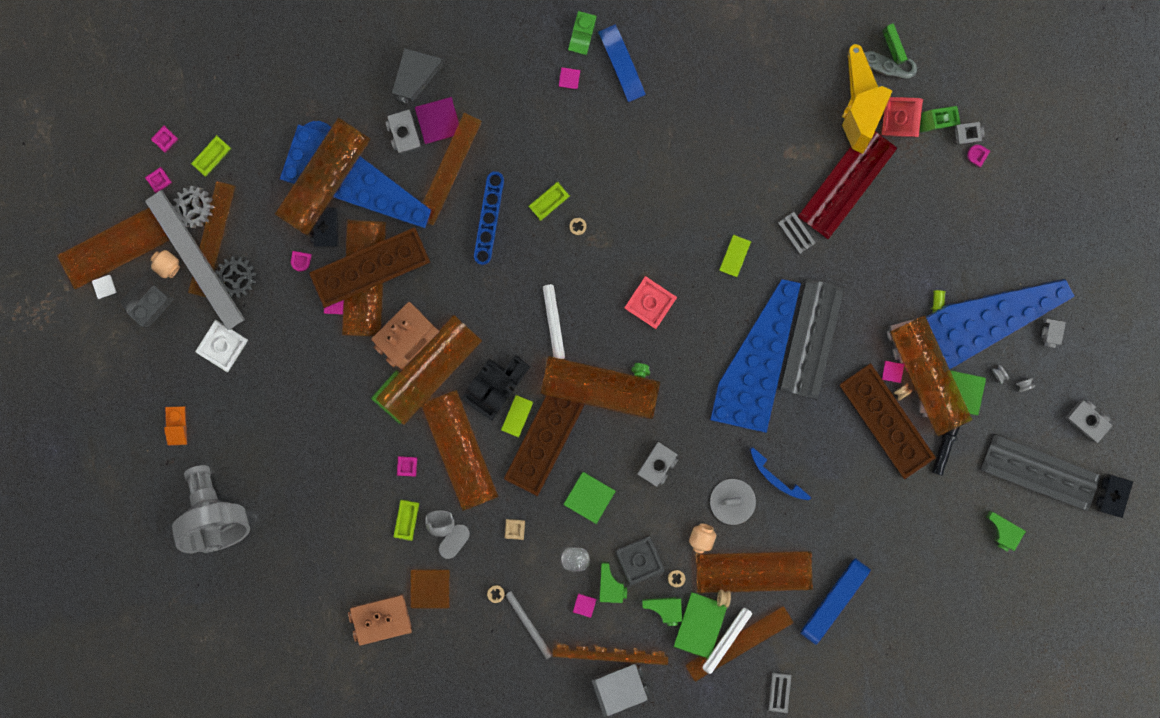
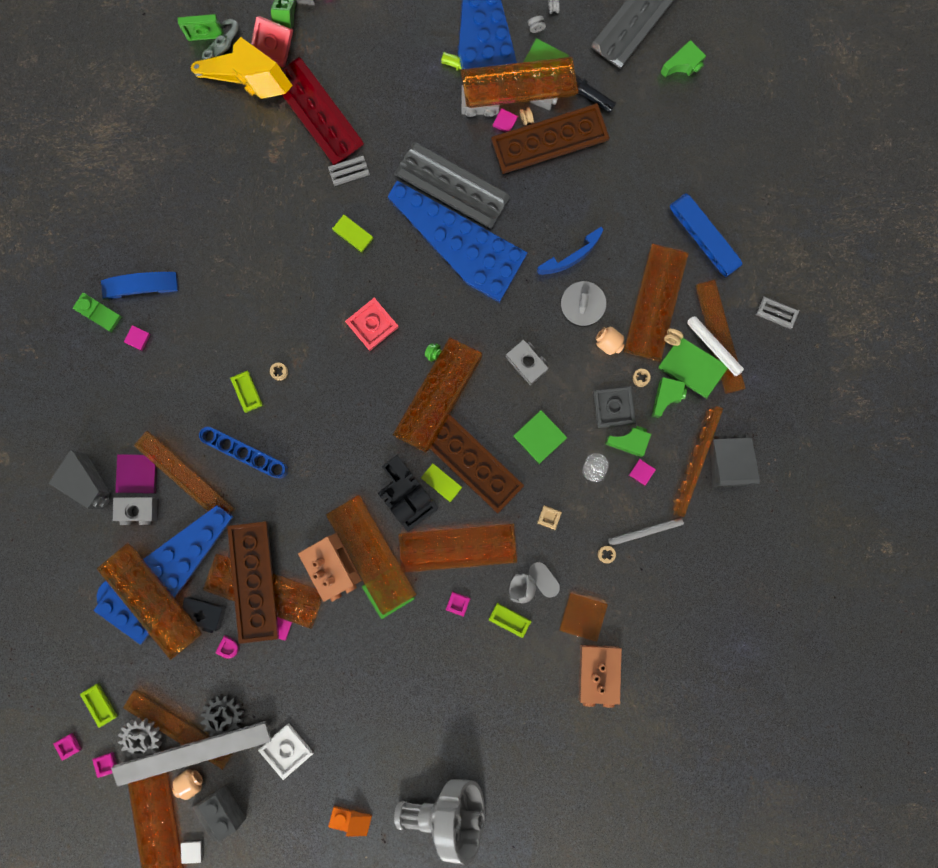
camera: 70 degrees left, 5 degrees down
white axle [543,284,565,360] -> none

